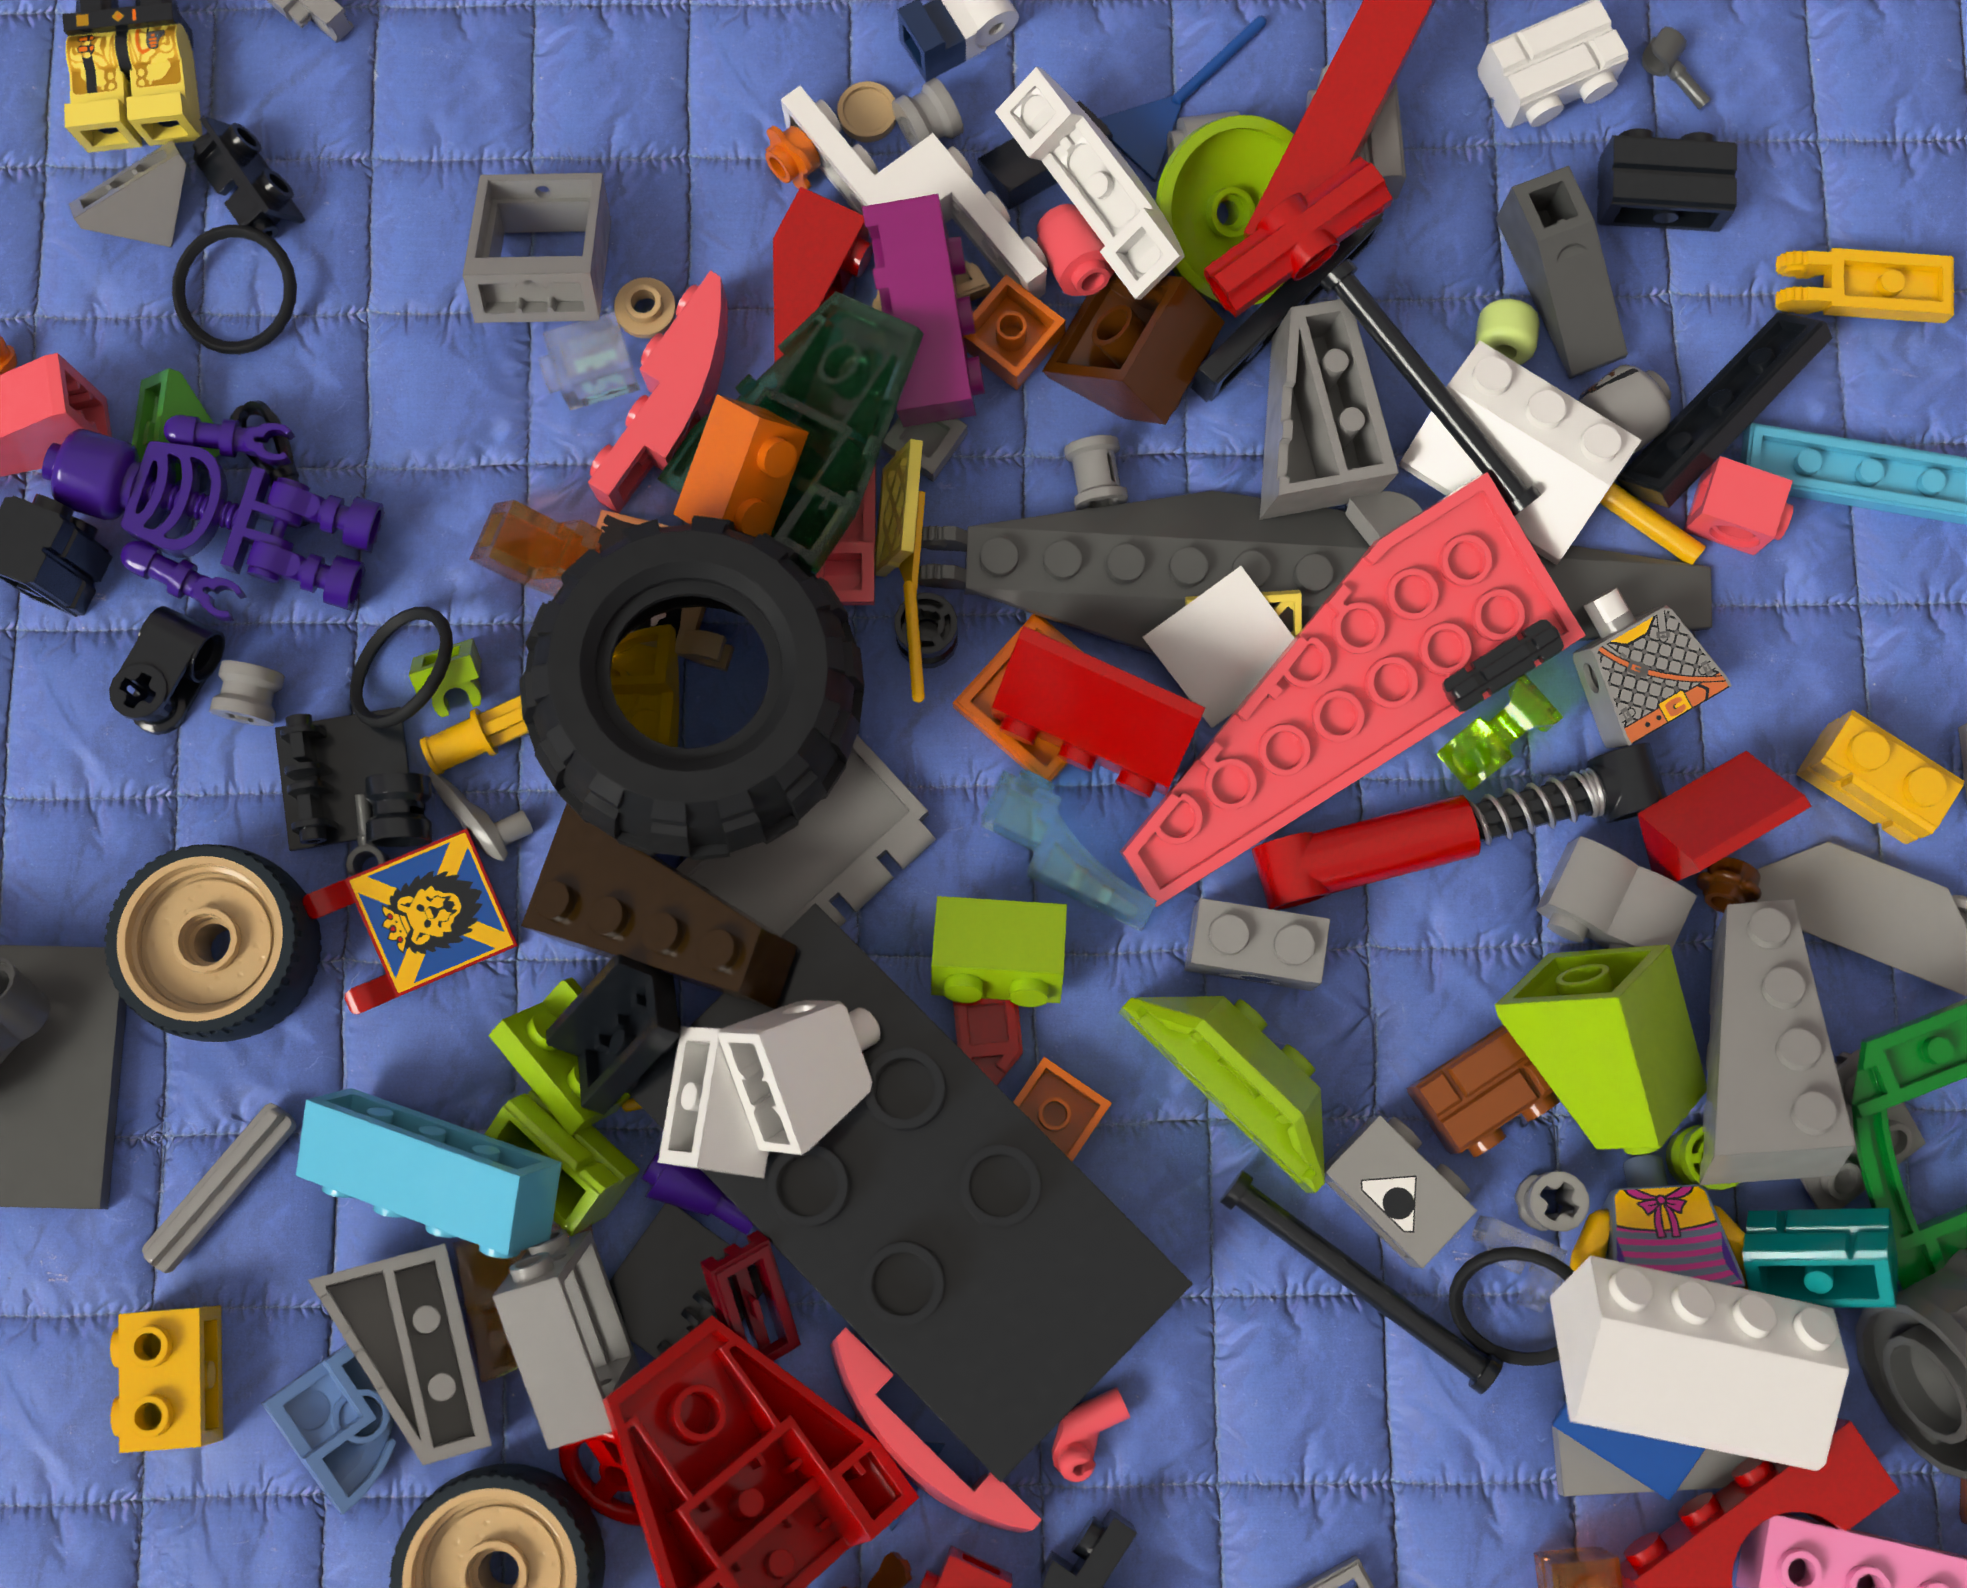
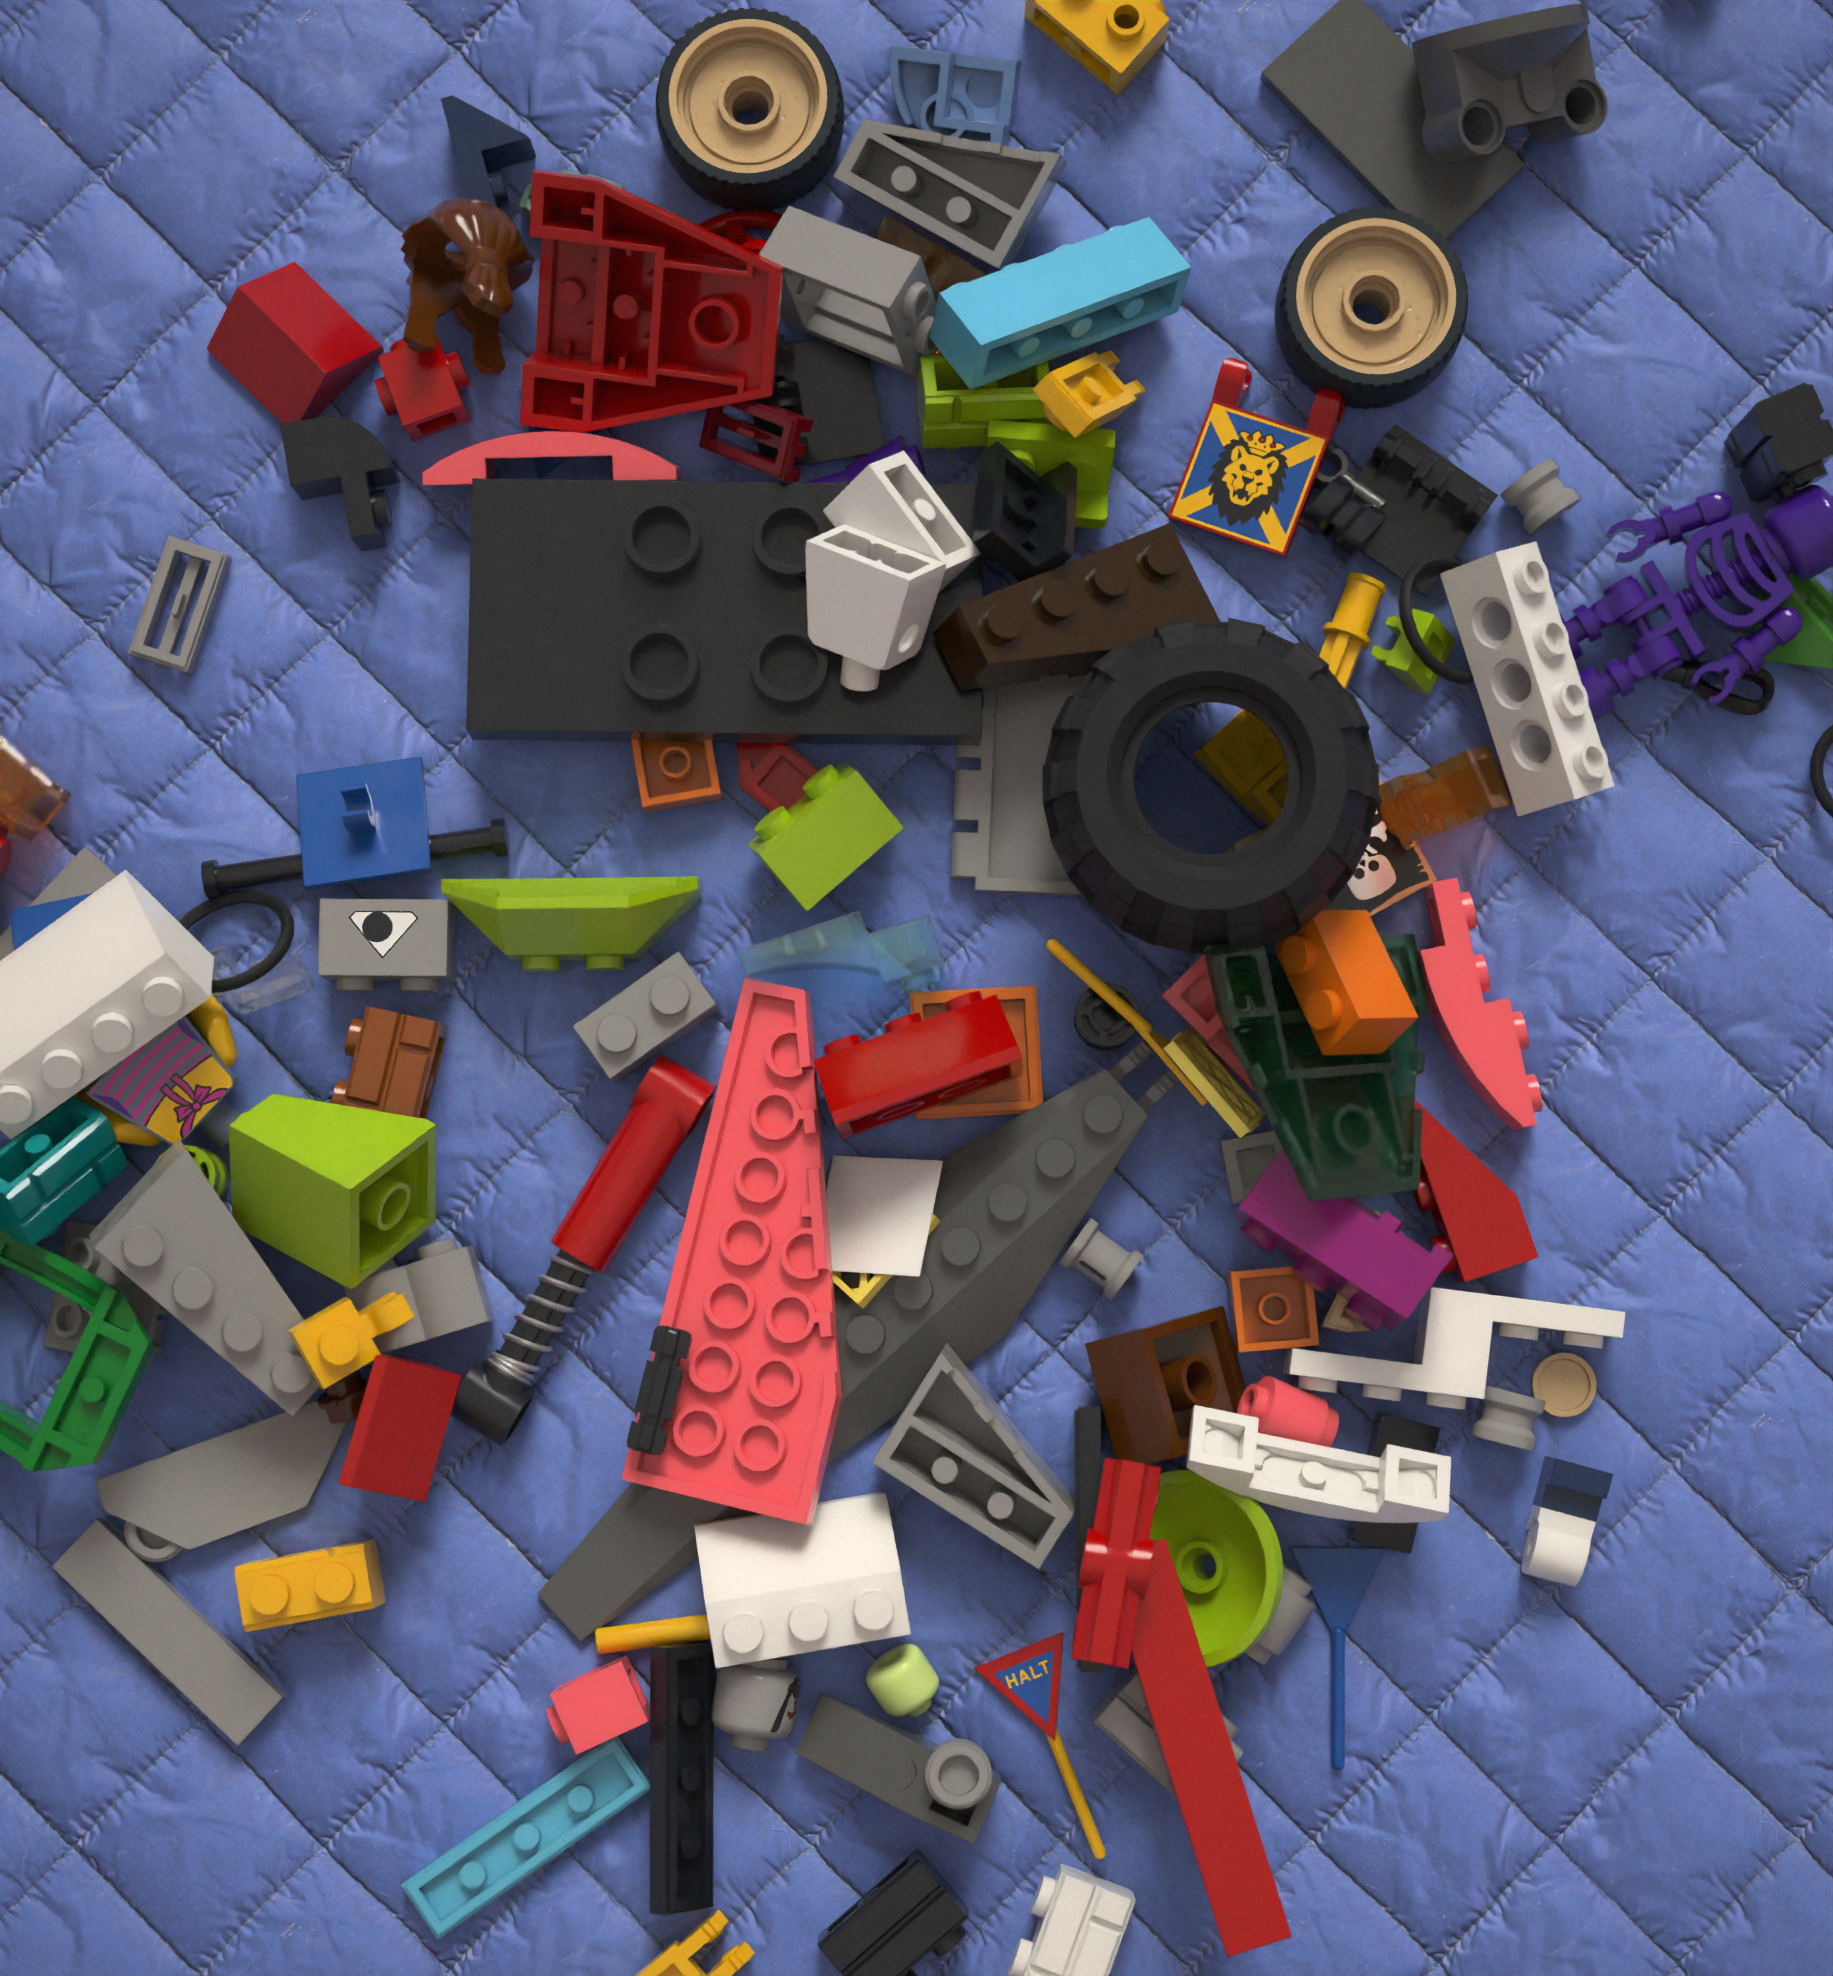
camera: 140 degrees right, 5 degrees up
black piece [109,606,225,735] -> none
light grey axle [142,1103,296,1273] -> none
light grey bar [428,771,533,861] -> none
light grey window [463,173,611,323] -> none
clear brick [538,311,640,411] -> none
tan plate [614,277,676,338] -> none
orange plate [765,126,821,189] -> none
coral arm [1051,1387,1131,1483] -> none
black bar [1320,259,1542,516] -> none
light grey tile [1345,491,1422,546] -> none
clear neon green leg [1436,674,1563,792] -> none
light grey bush [1515,1172,1589,1231] -> none
torso [1573,587,1732,749] -> none
none -> yellow plate [287,1290,415,1389]
none -> blue piece [296,756,432,891]
none -> light grey tile [925,1738,992,1809]
none -> piece [974,1632,1106,1859]
none -> yellow hinge [1032,350,1146,438]
none -> white brick [1440,542,1615,817]

